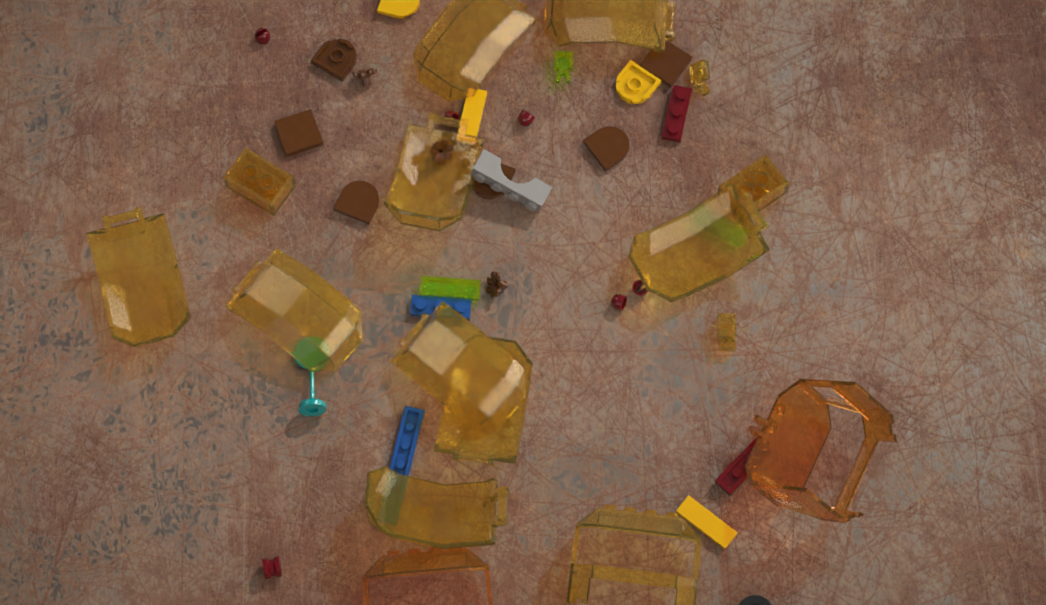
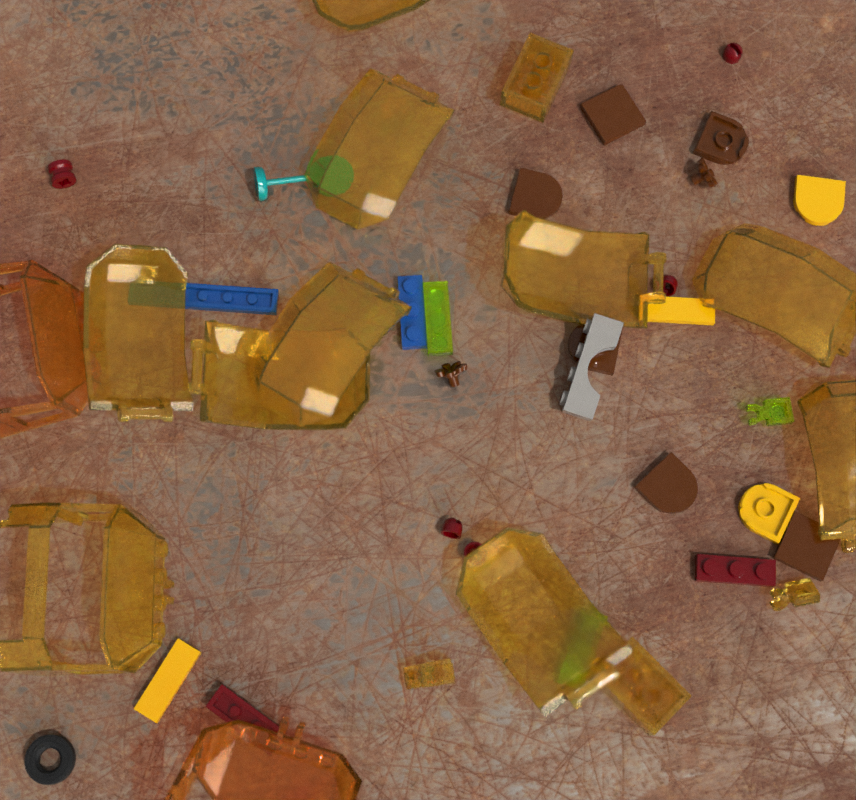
camera: 80 degrees right, 5 degrees up
reddish brown plant [430,139,454,165] -> none
dark red hinge [518,109,535,126] -> none

